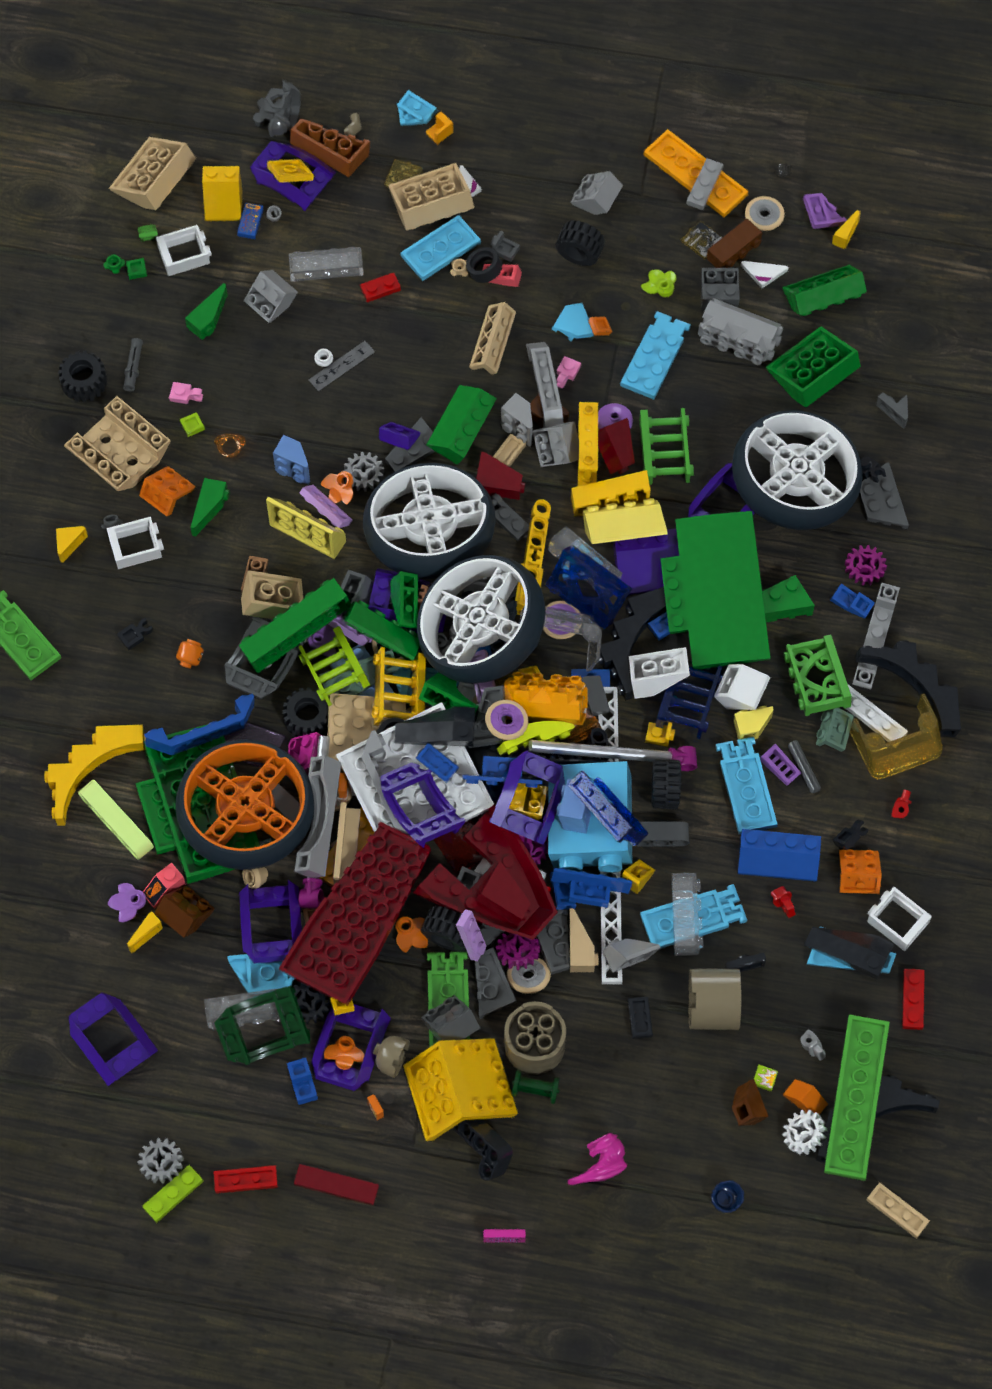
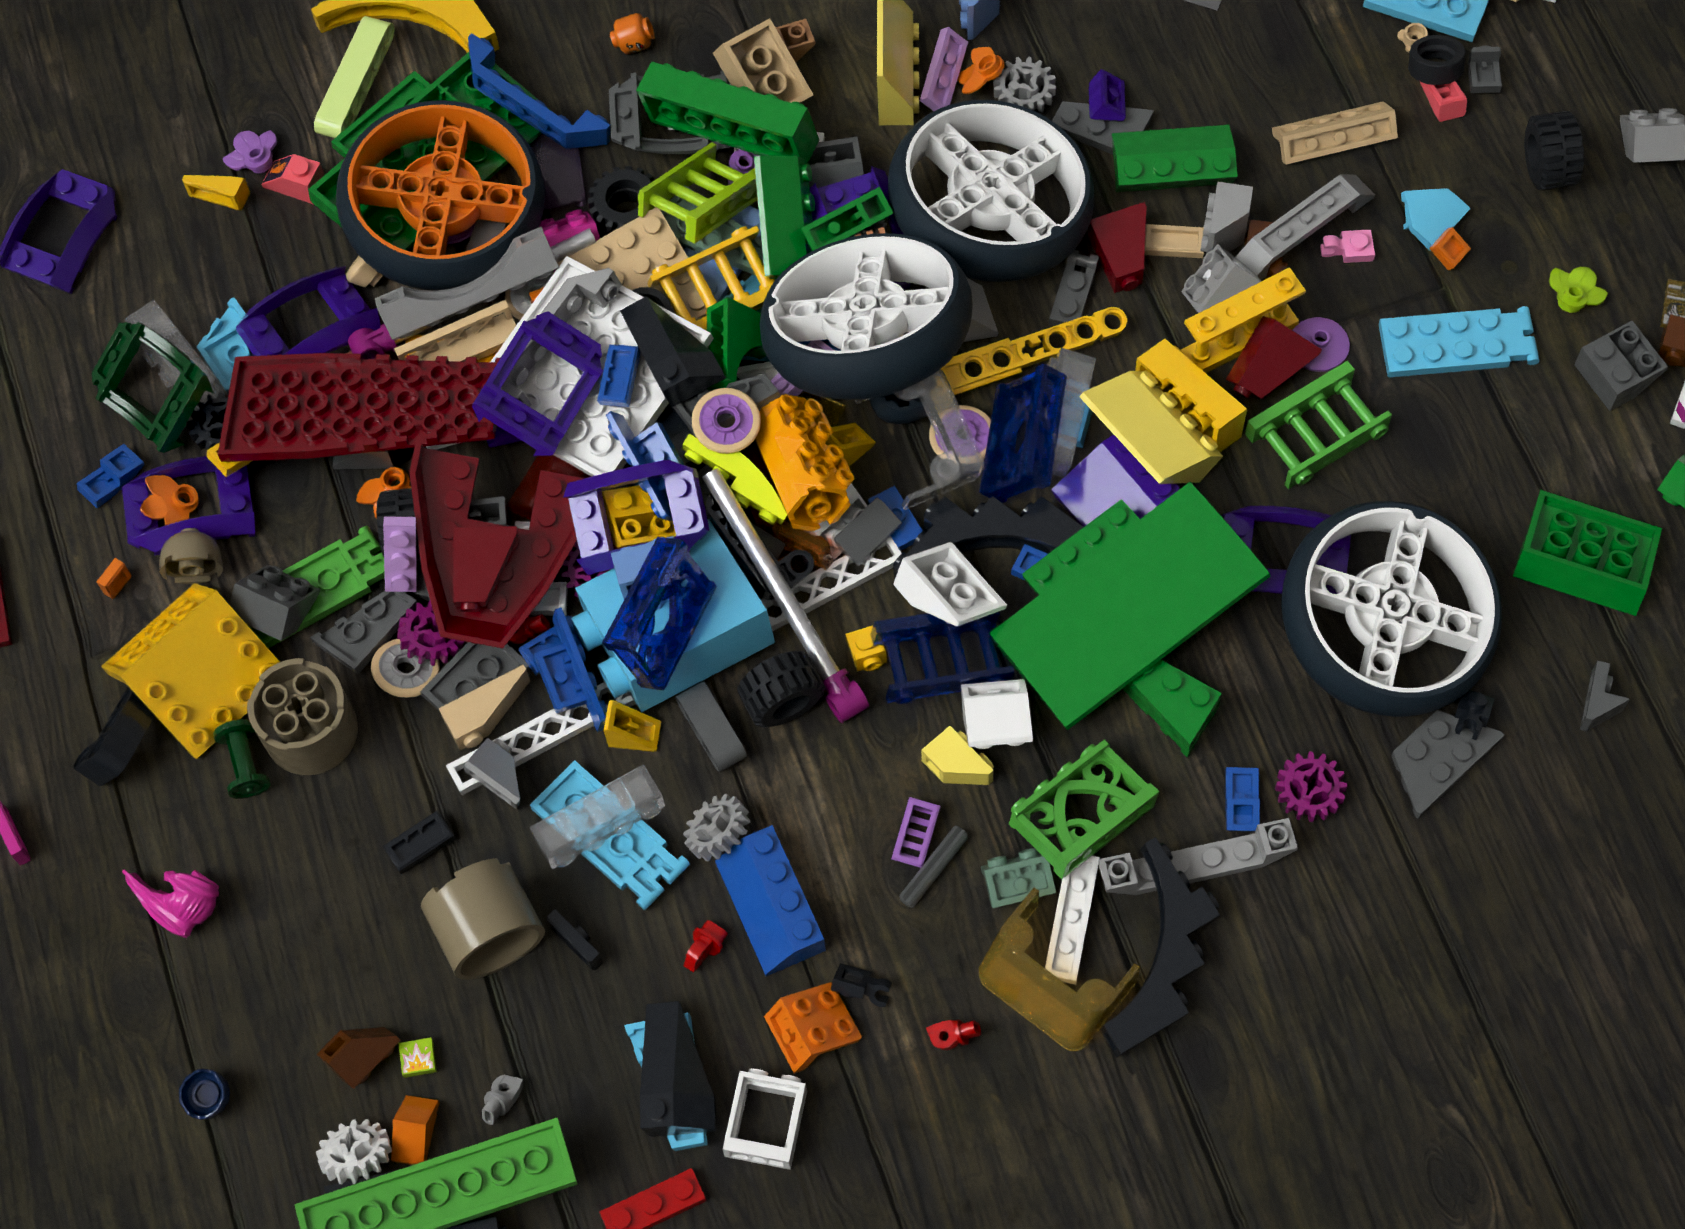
camera: 65 degrees right, 0 degrees up
reddish brown slope [154,885,215,937] -> none
light grey brick [698,298,783,365] -> none
medium azure hinge [716,736,777,835] -> none
none -> light grey gear [683,794,750,861]

